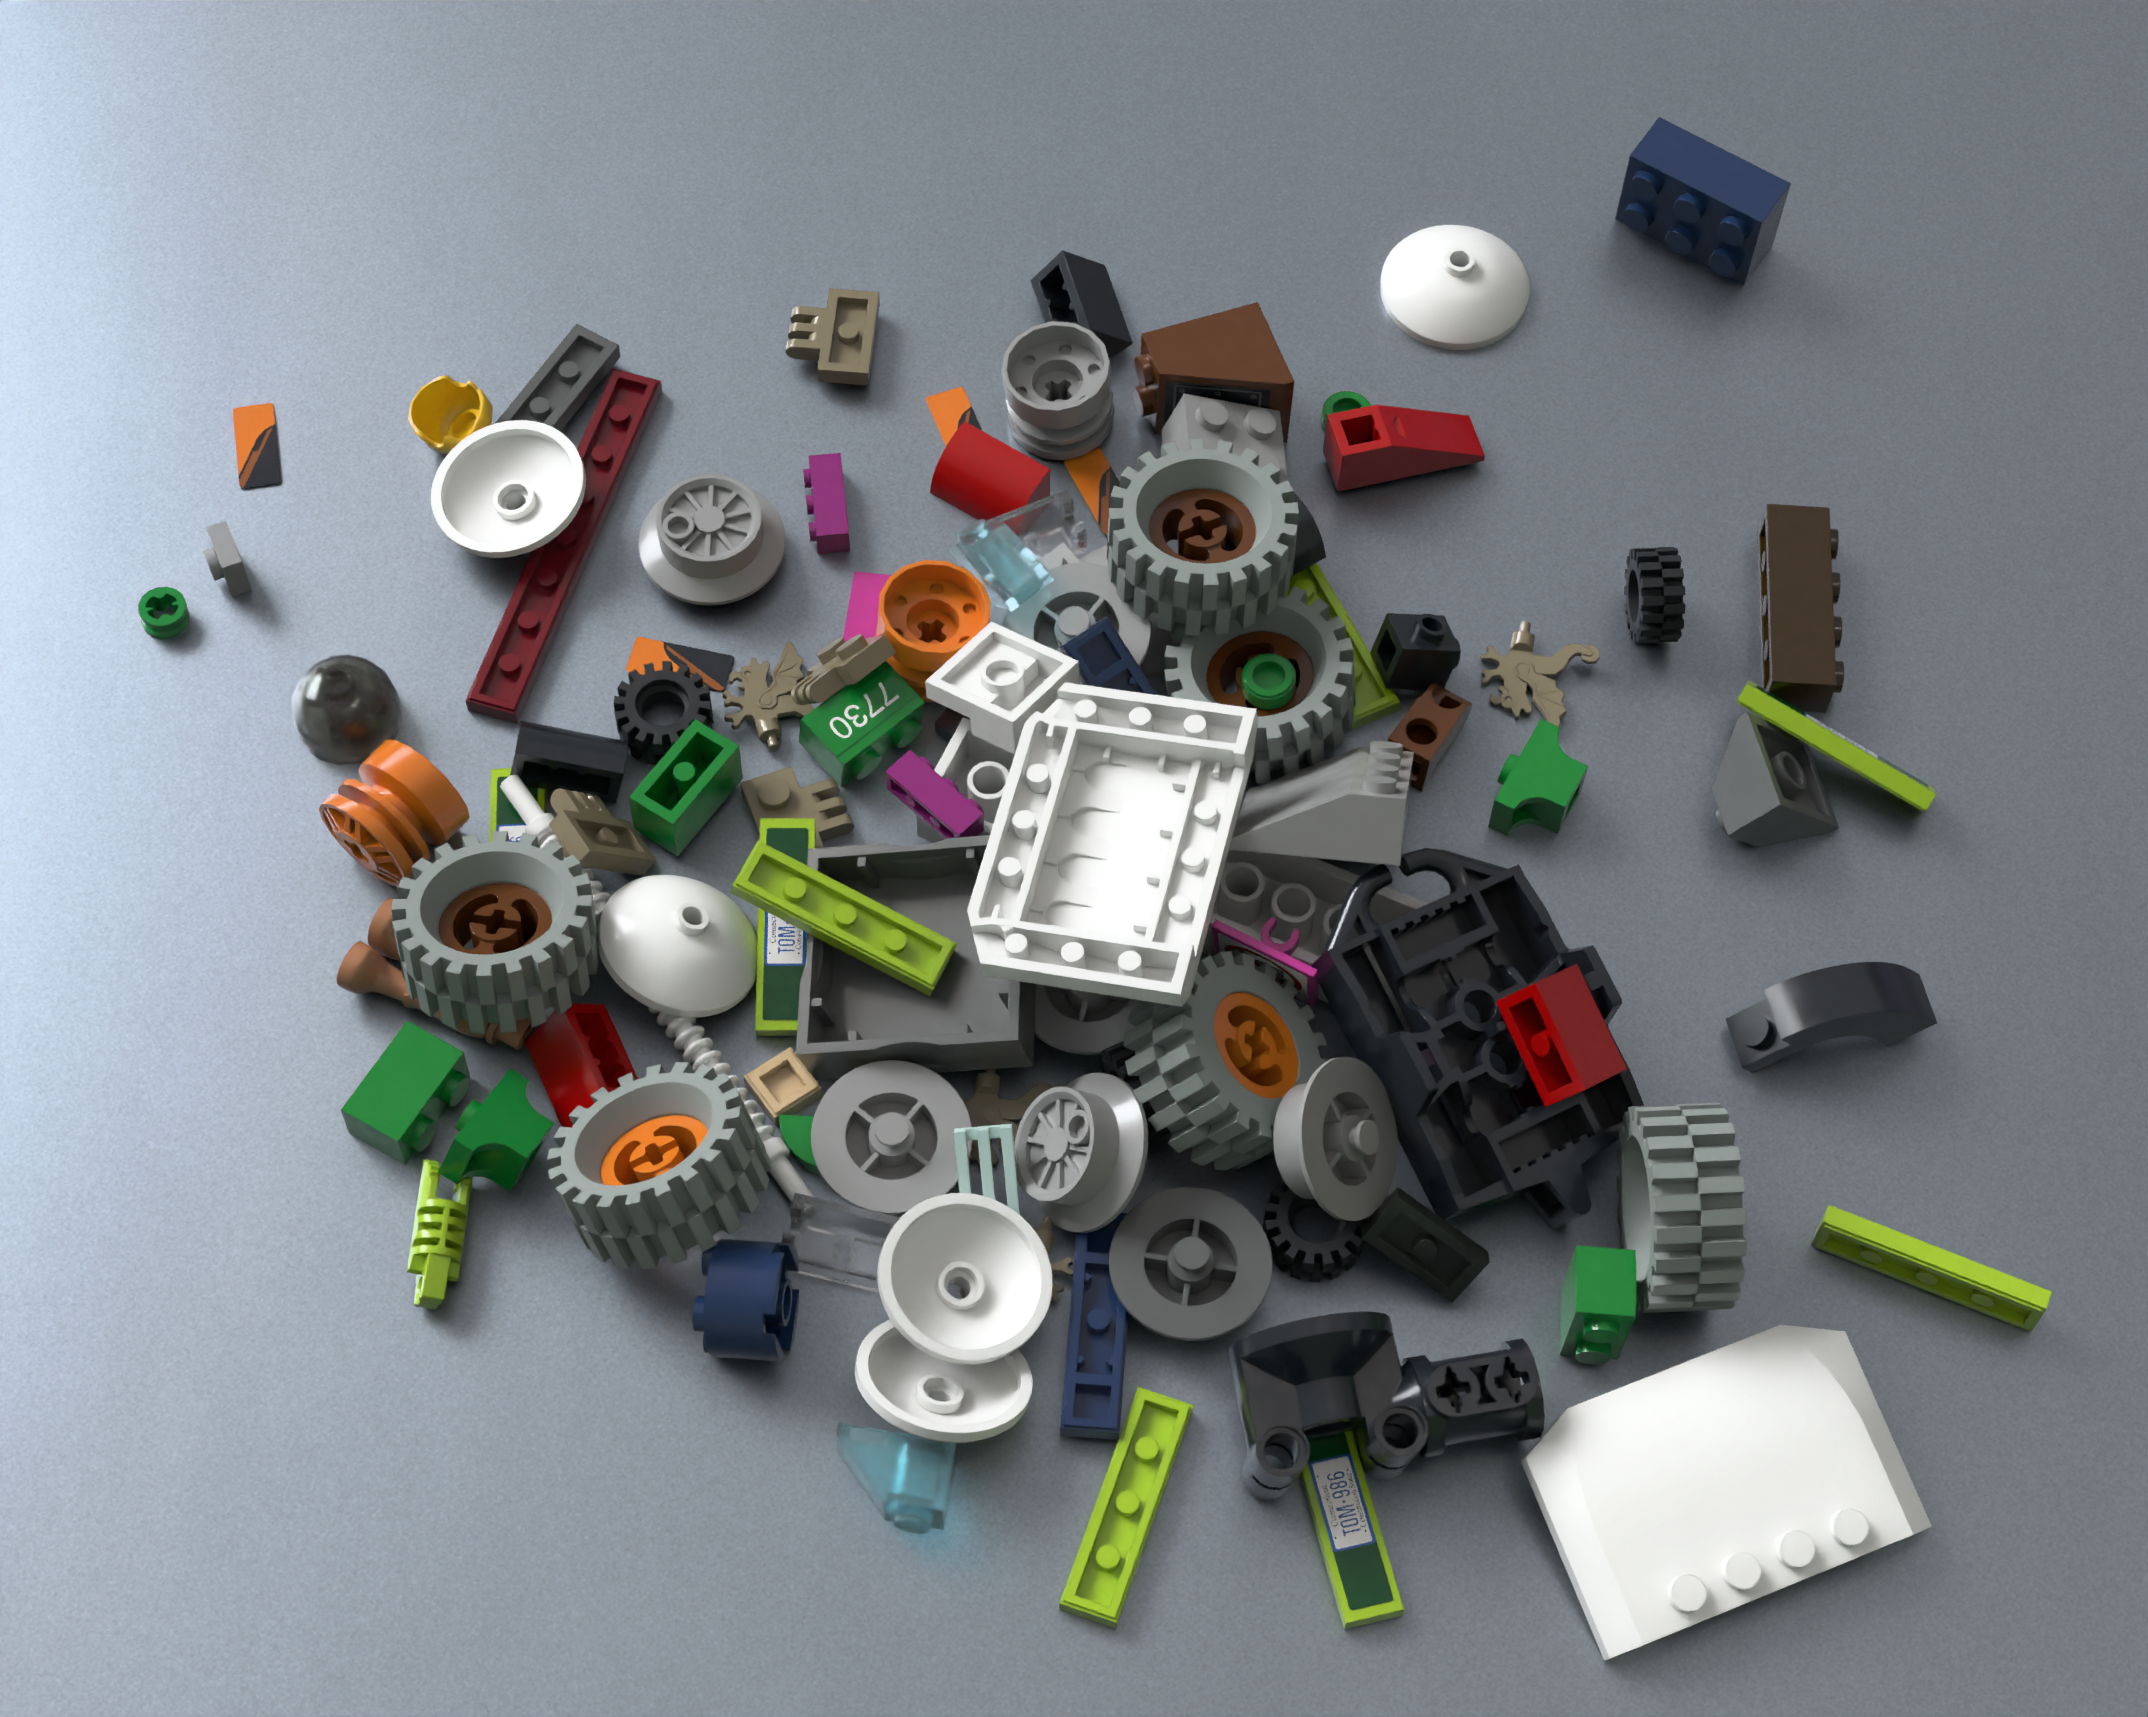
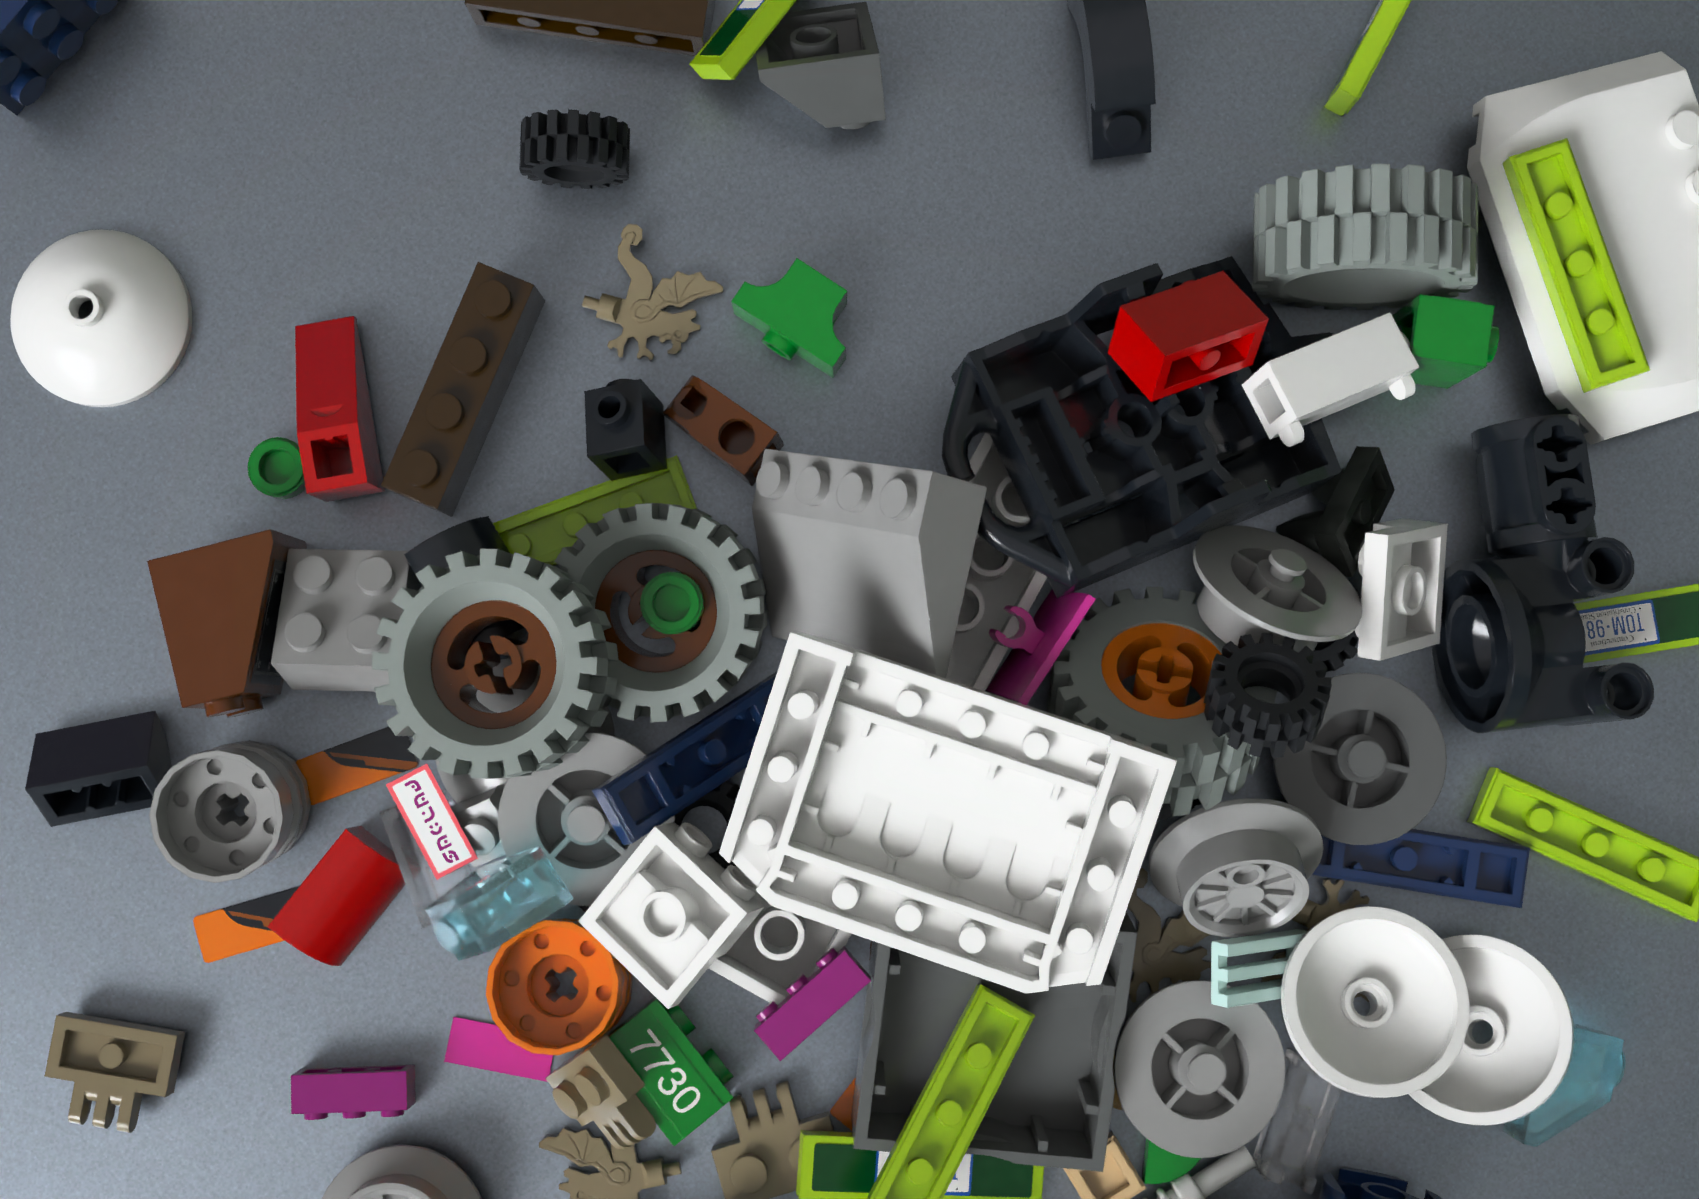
camera: 85 degrees left, 25 degrees up
none -> dark brown brick [381,262,545,517]
none -> white sticker [386,763,478,880]
none -> black tyre [1204,633,1332,758]
none -> white brick [1242,312,1419,447]
none -> white plate [1355,518,1448,661]
none -> lime tile [1502,138,1650,393]

